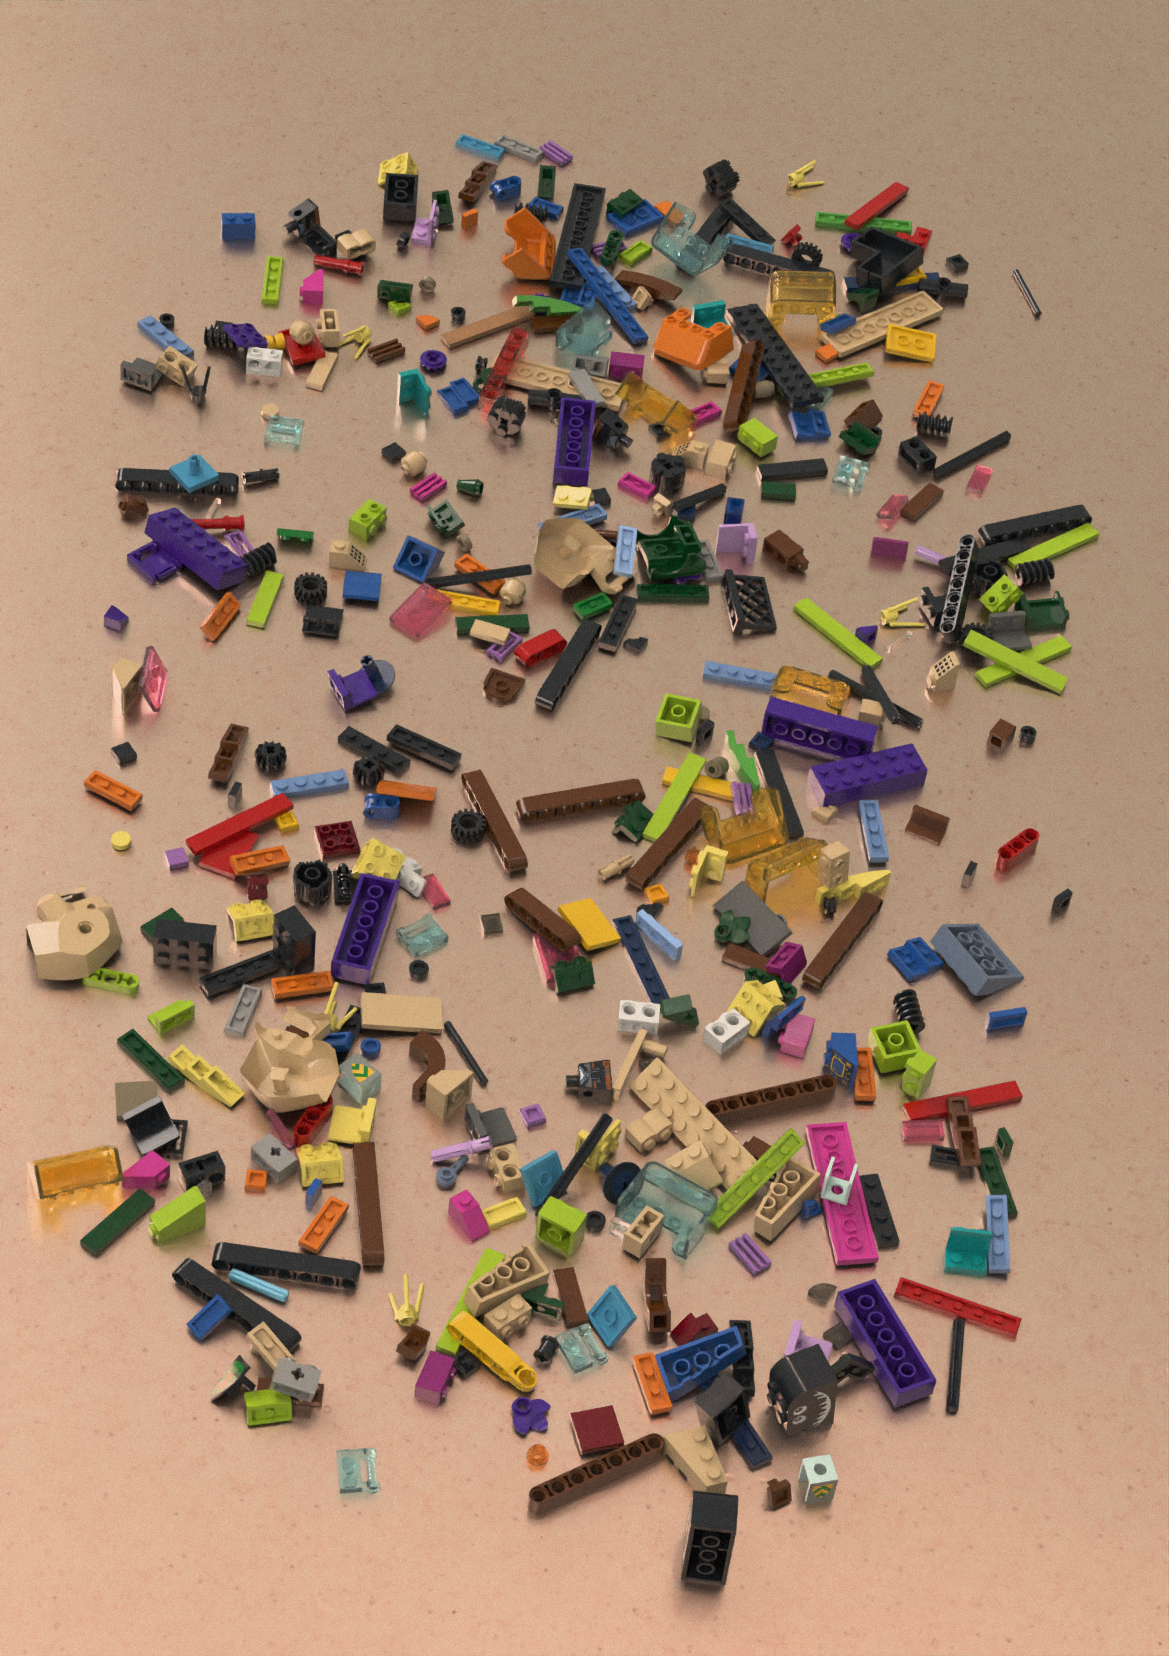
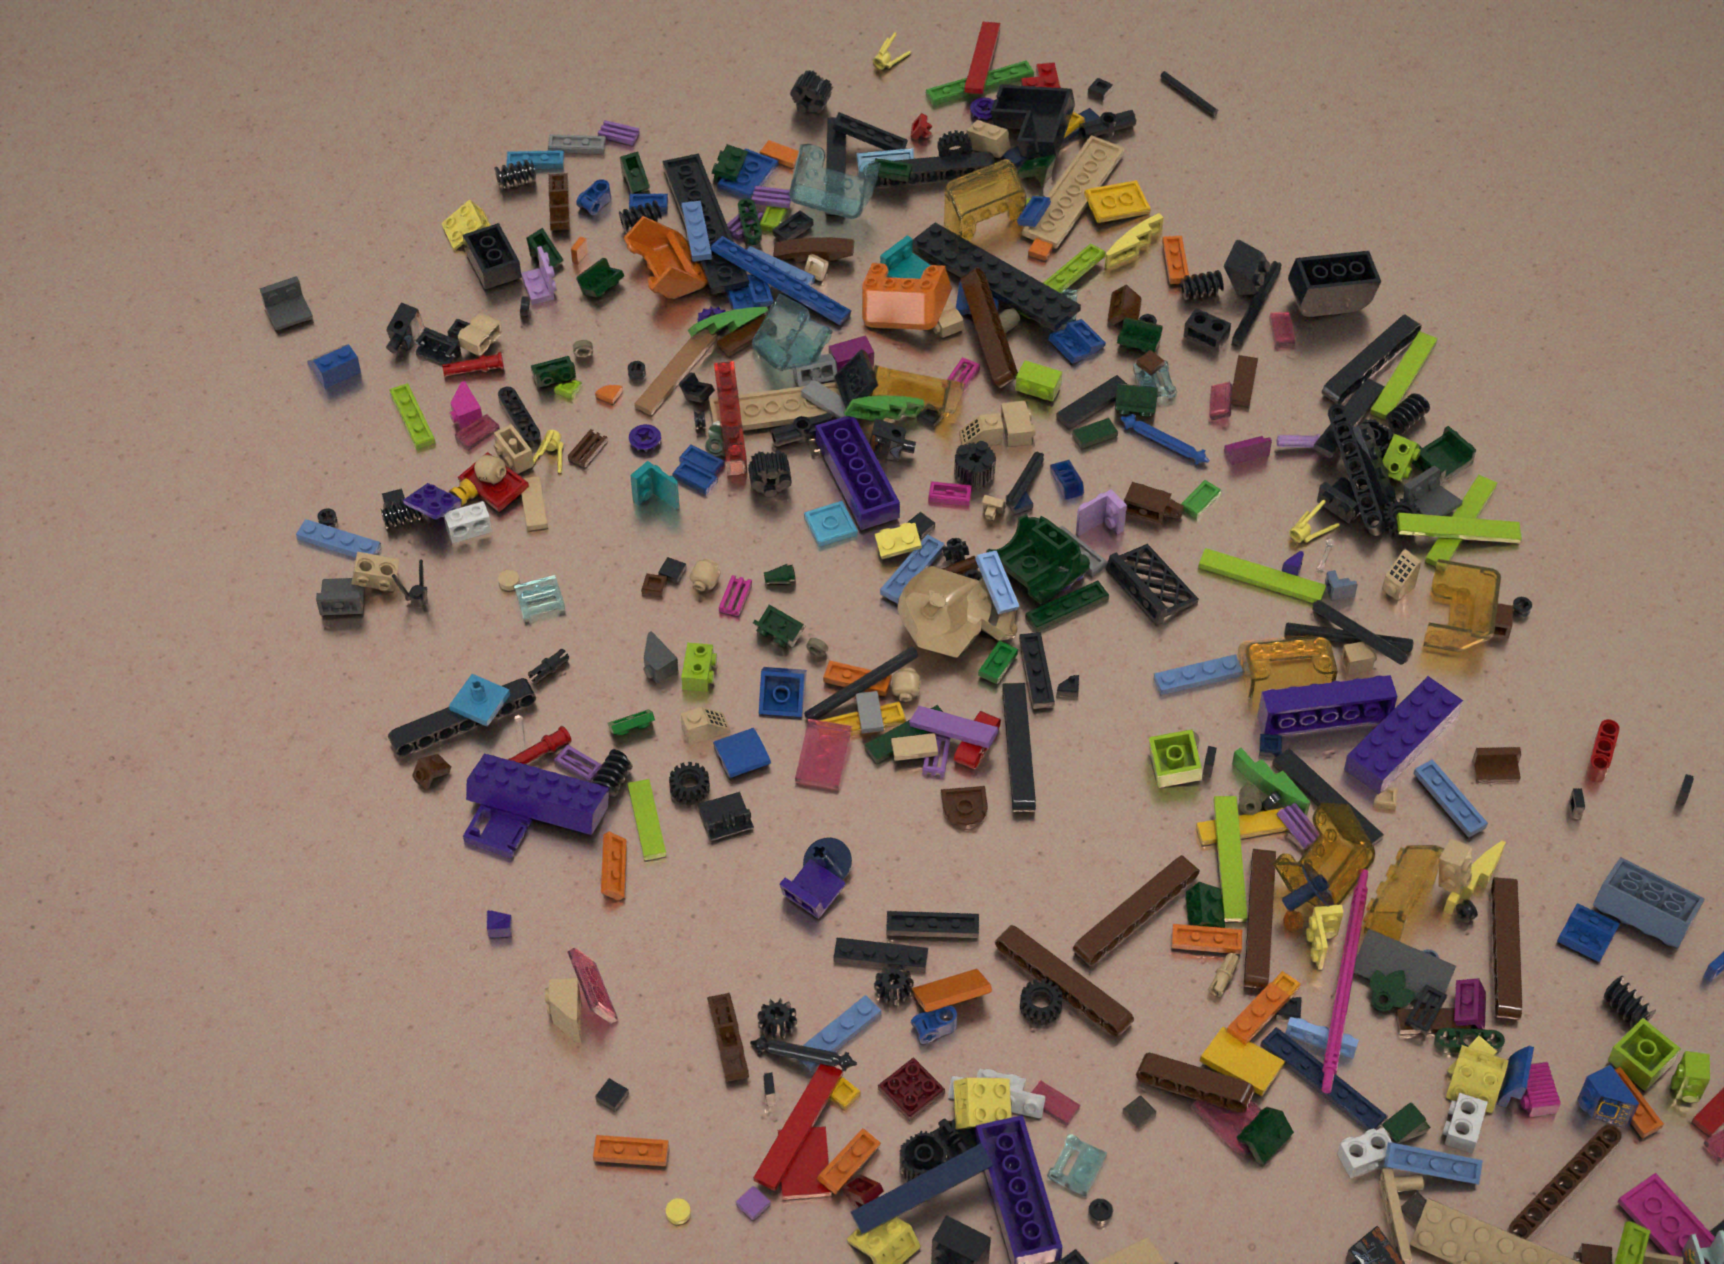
camera: 20 degrees left, 5 degrees up
none -> dark grey bracket [259,276,313,330]
none -> clear pink tile [455,414,500,450]
none -> black piece [494,159,536,190]
none -> black beam [498,387,541,448]
none -> dark green bracket [576,258,625,297]
none -> reddish brown tile [641,573,667,597]
none -> dark grey slope [643,631,679,684]
none -> black bracket [679,372,715,403]
none -> medium blue plate [682,201,712,262]
none -> black wheel [750,1035,857,1072]
none -> medium lavender tile [752,186,793,208]
none -> black plate [773,210,814,241]
none -> medium azure tile [804,501,858,547]
none -> black tile [834,349,879,409]
none -> bright green slope [844,395,925,422]
none -> dark blue tile [851,1143,993,1235]
none -> light grey tile [856,691,884,734]
none -> dark green tile [871,158,912,182]
none -> medium lavender tile [909,706,998,748]
none -> black gear [942,538,969,564]
none -> tan brick [966,120,1010,158]
none -> light yellow slope [1105,213,1164,269]
none -> dark green bracket [1115,383,1158,416]
none -> blue wheel [1120,414,1210,465]
none -> reddish brown tile [1136,350,1165,375]
none -> orange plate [1172,924,1242,954]
none -> bright green tile [1181,480,1222,519]
none -> black slope [1224,240,1270,295]
none -> orange plate [1227,982,1290,1045]
none -> black tile [1262,791,1282,811]
none -> dark blue piece [1282,863,1334,912]
none -> black brick [1288,250,1382,317]
none -> dark pink axle [1322,869,1369,1093]
none -> sand blue panel [1325,570,1358,601]
none -> black plate [1352,423,1396,506]
none -> medium blue plate [1384,1142,1483,1185]
none -> black tile [1405,984,1448,1036]
none -> clear yellow windscreen [1423,559,1501,652]

